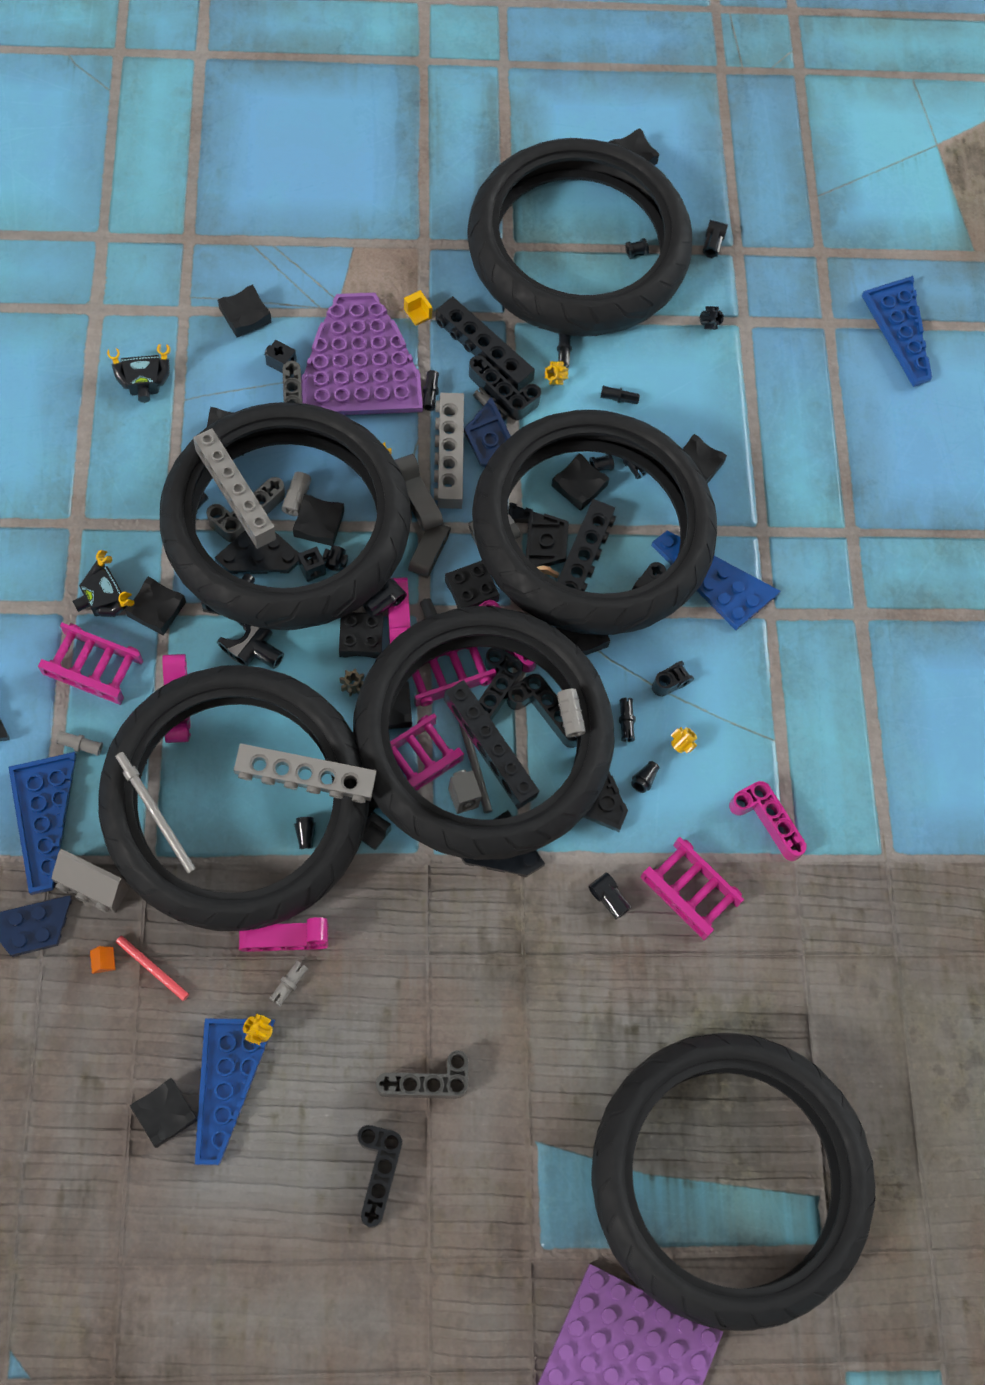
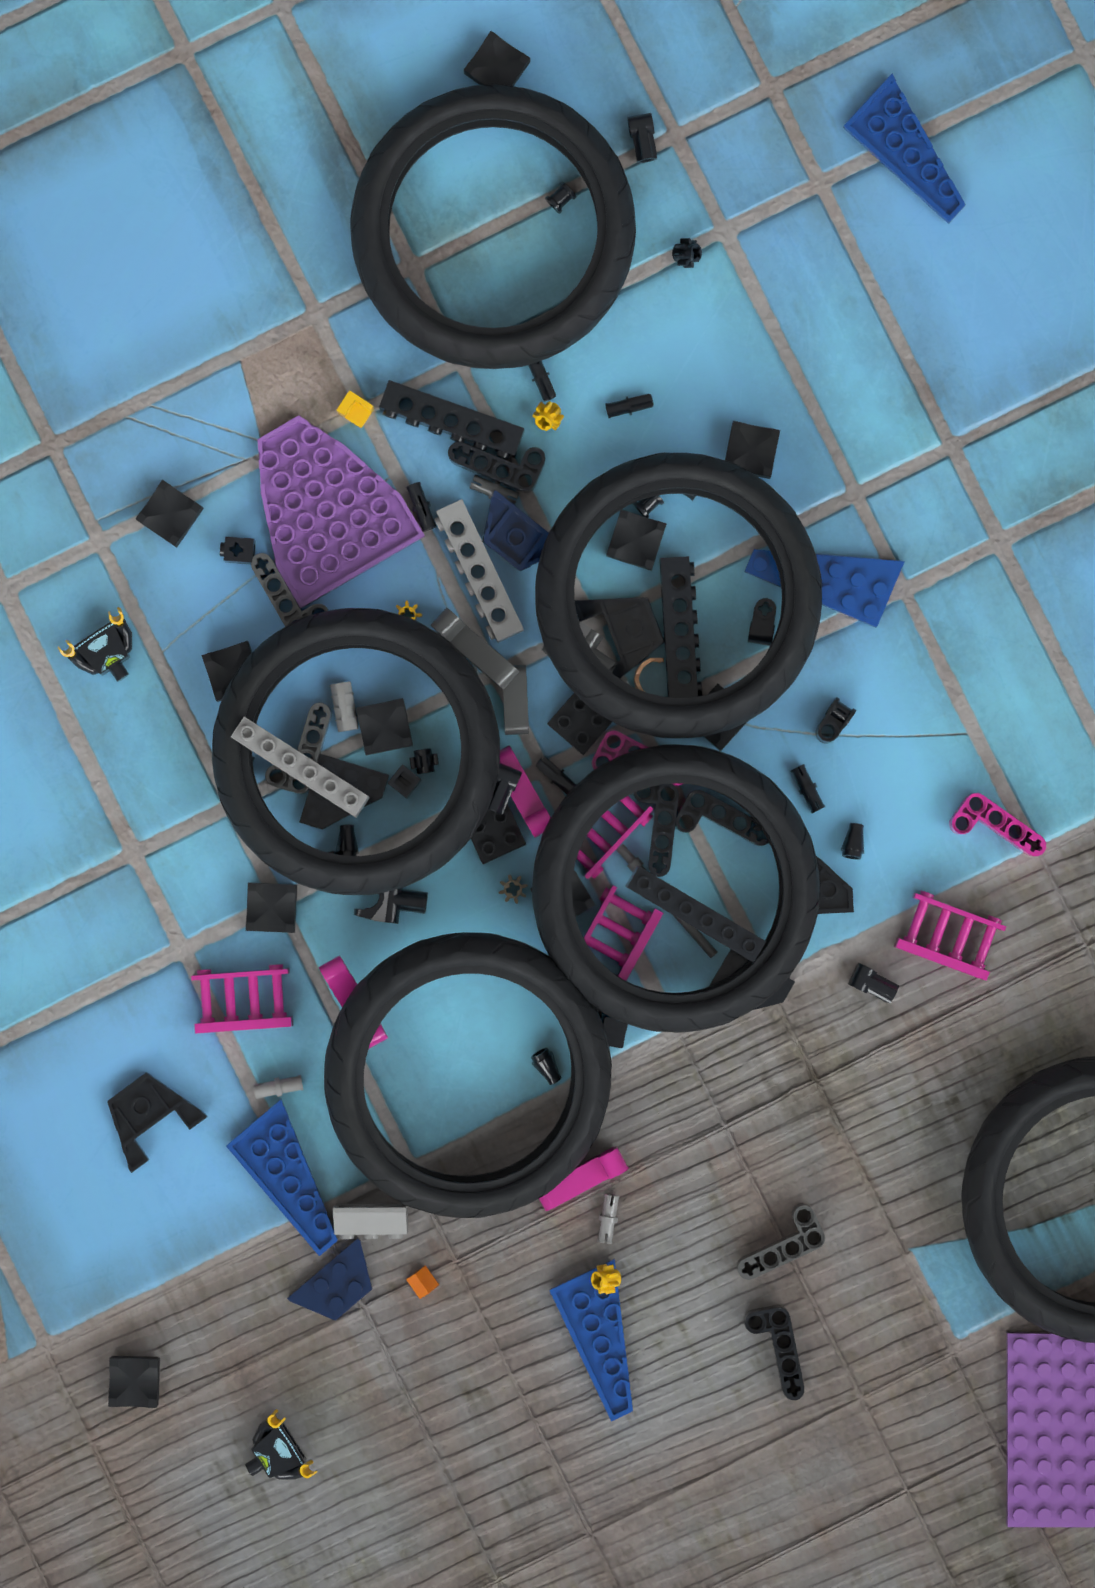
camera: 20 degrees left, 20 degrees up
torso [72,550,134,617] -> none
light grey bar [115,752,196,874] -> none
coral bar [116,935,189,1001] -> none
black brick [129,1078,198,1148] -> none
light grey brick [234,743,376,803] -> none
dark grey brick [448,770,482,814] -> none
light grey axle [557,689,586,737] -> none
yellow gear [671,727,697,753] -> none

